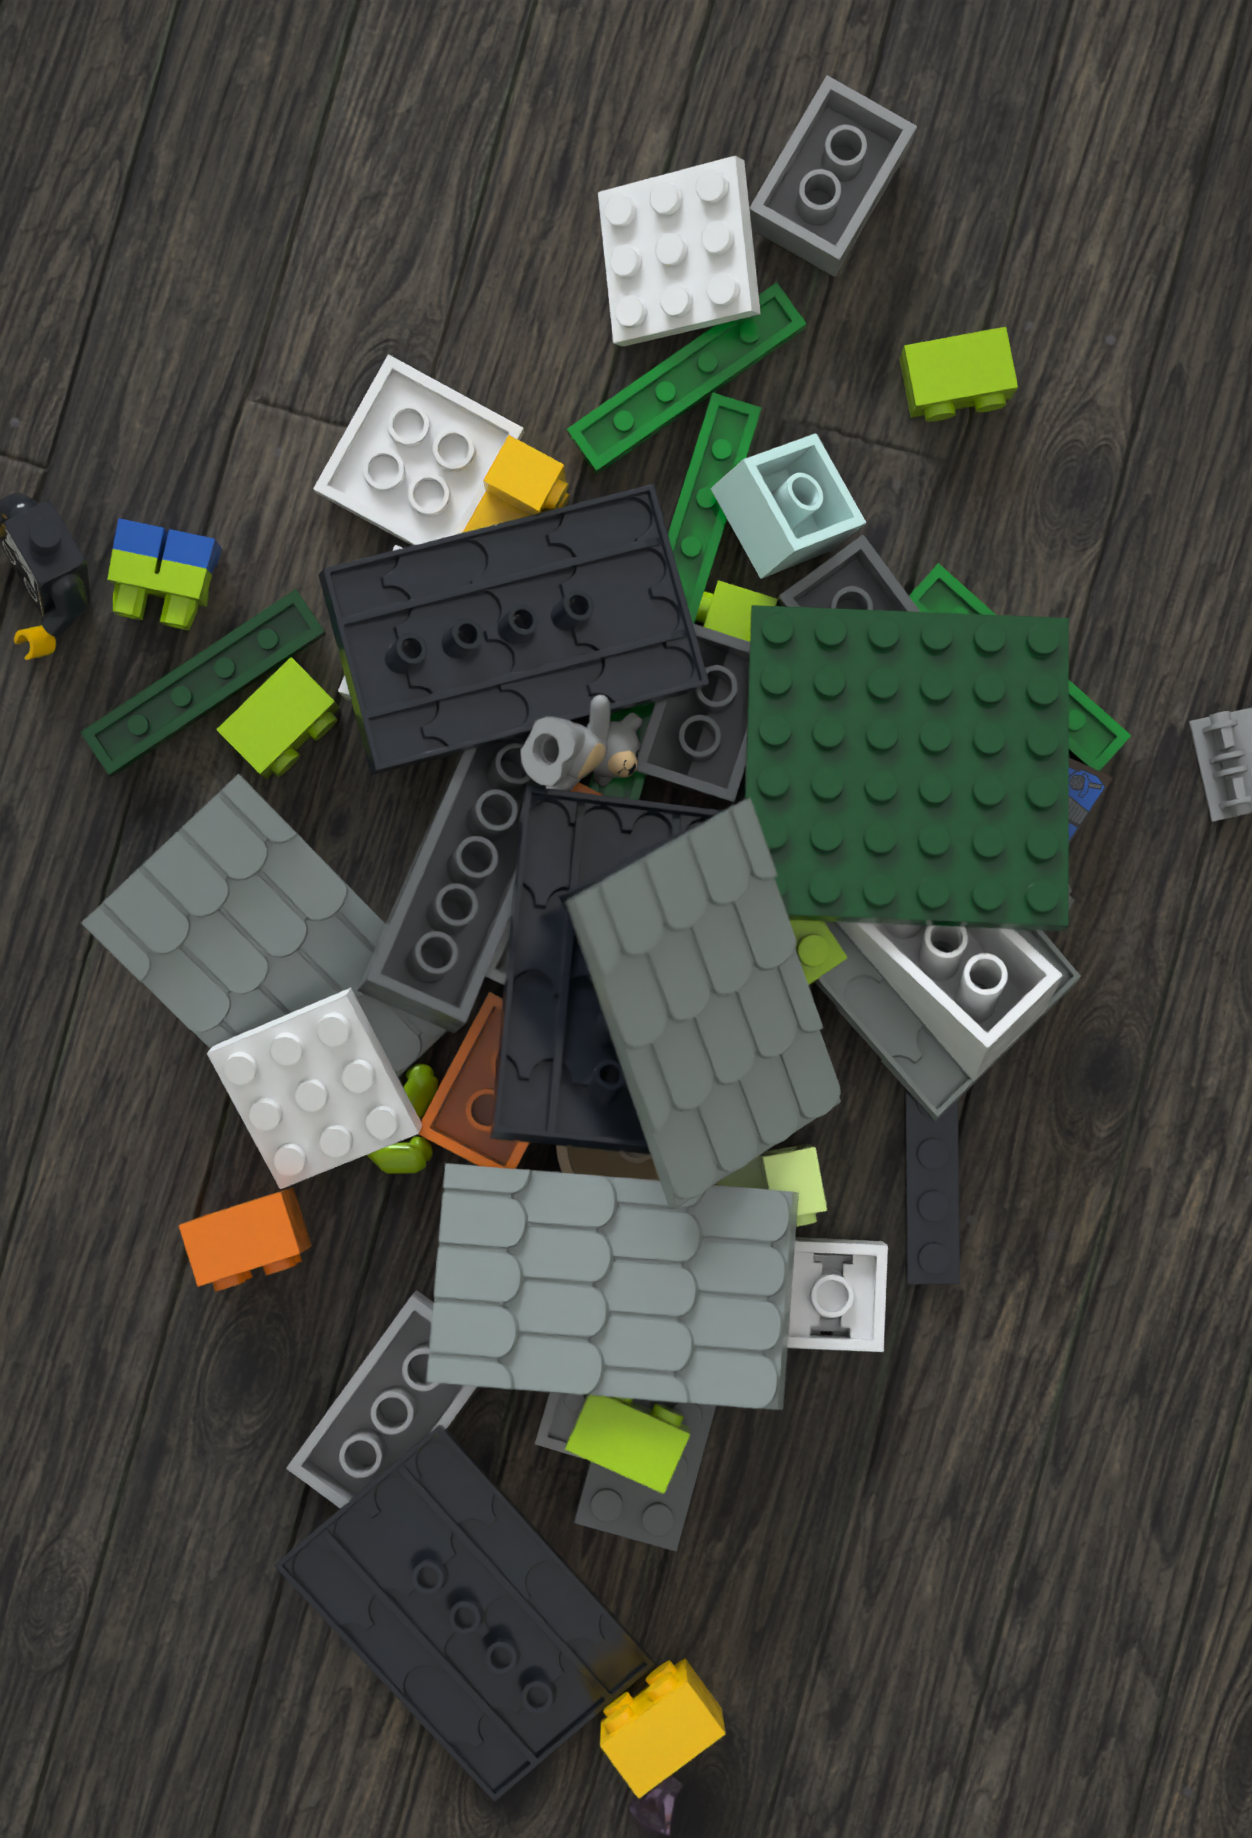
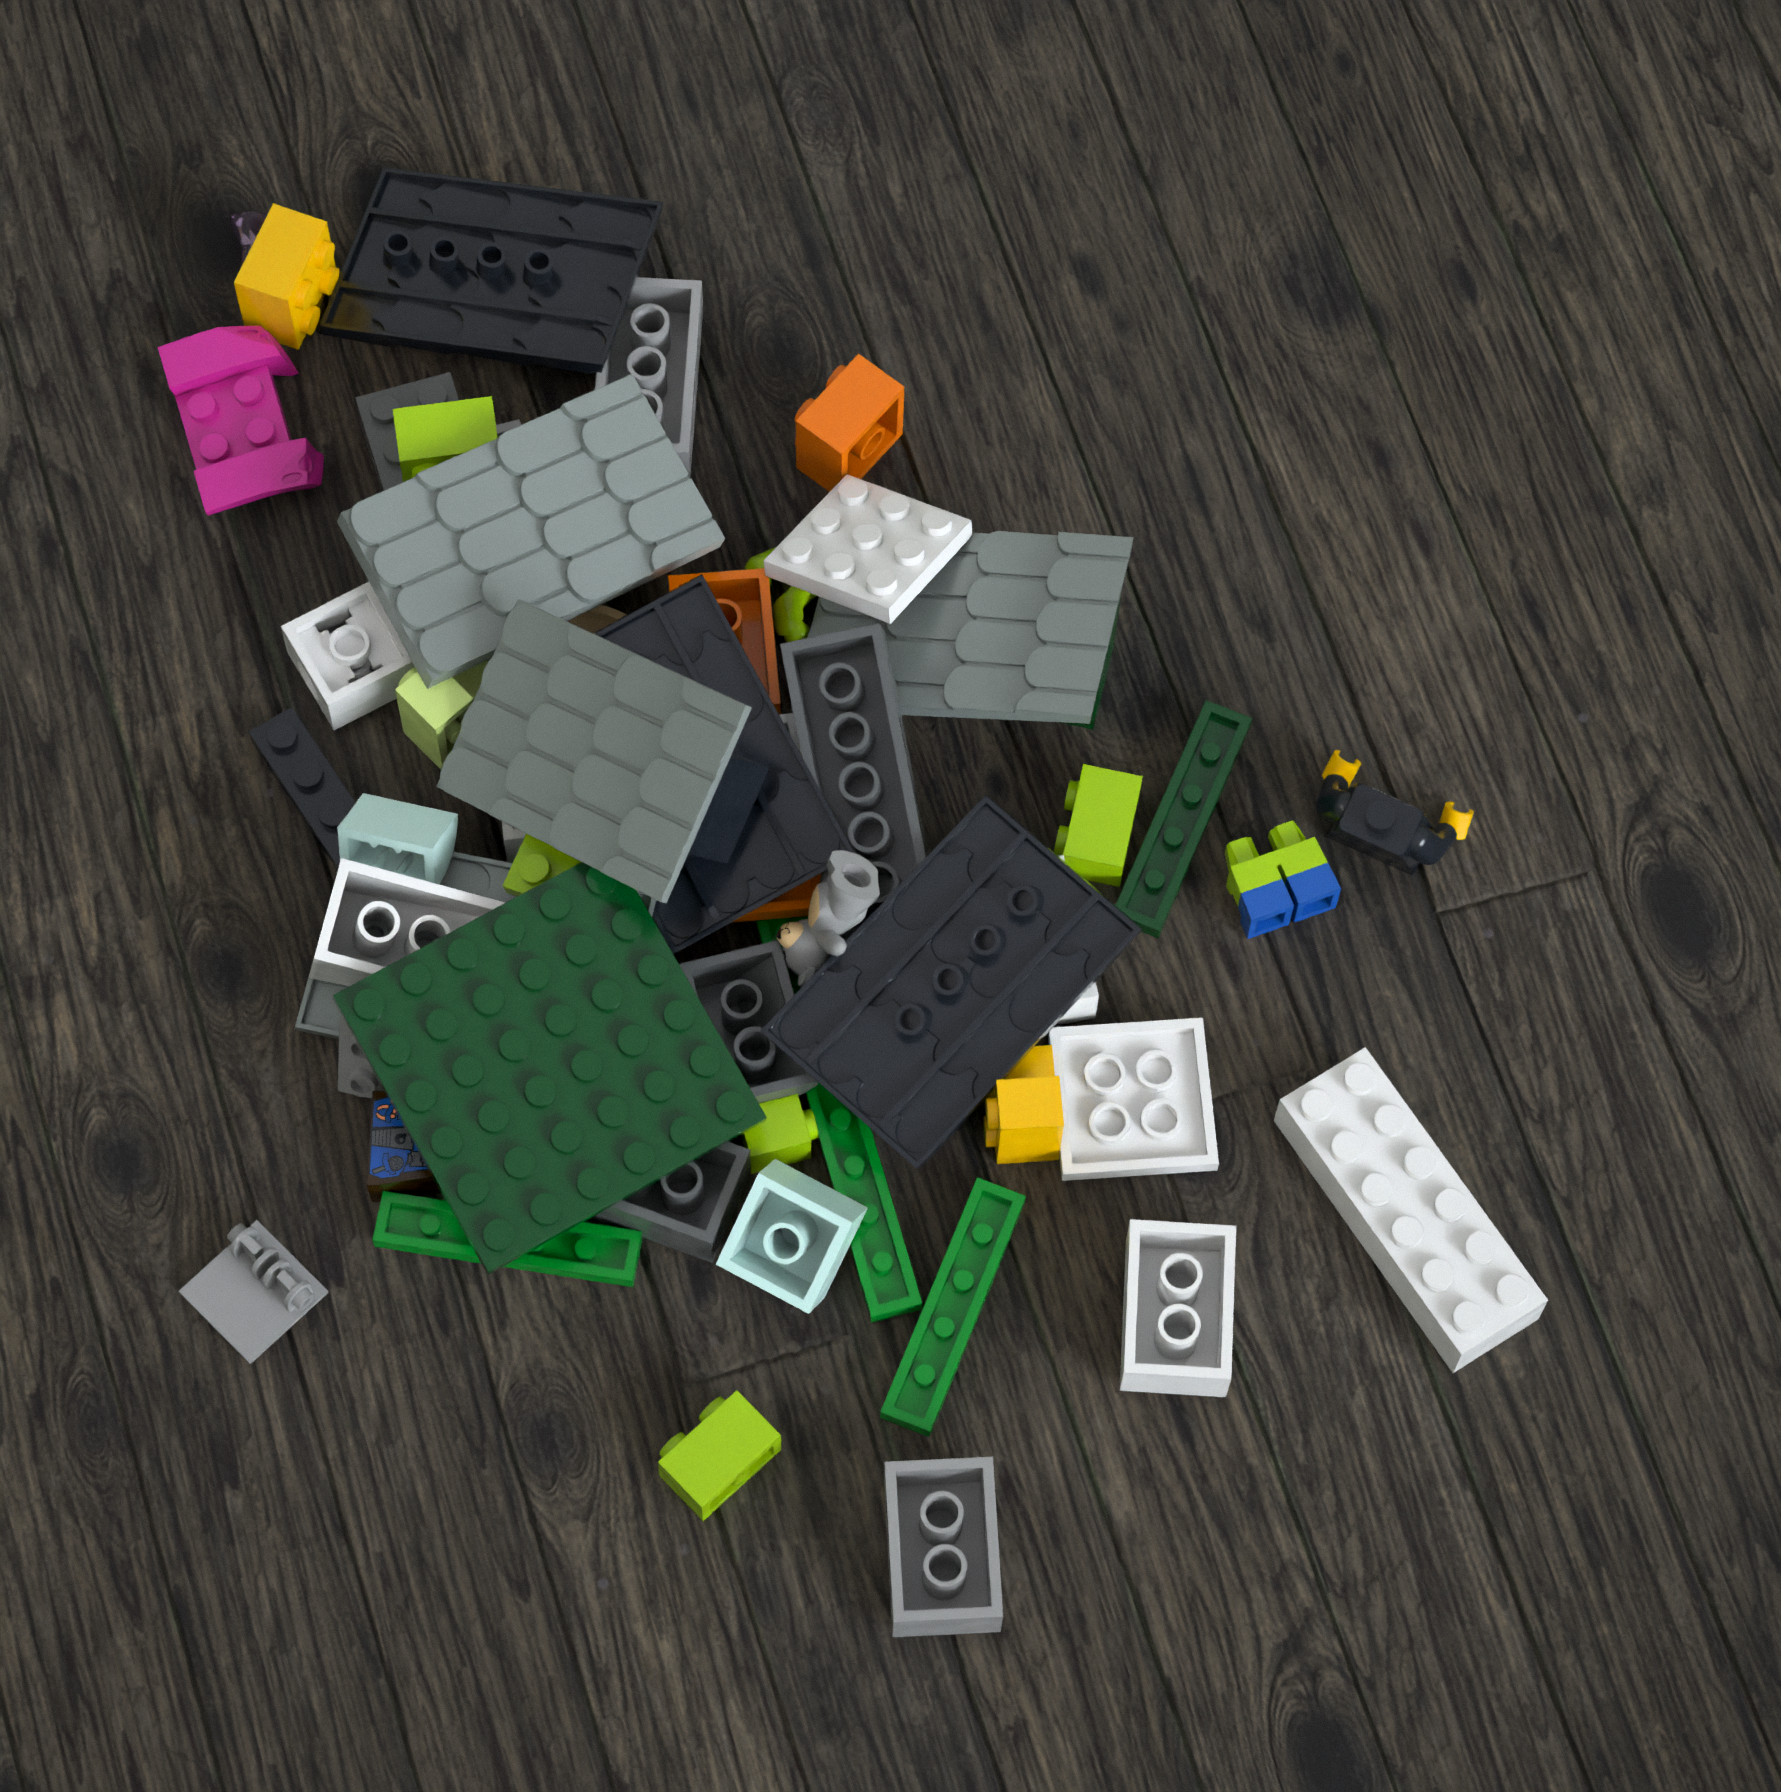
camera: 145 degrees right, 20 degrees down
white plate [598,156,761,347] -> none
none -> dark pink piece [158,326,324,516]
none -> light aqua brick [337,793,458,884]
none -> white brick [1120,1219,1236,1397]
none -> white brick [1274,1047,1548,1373]

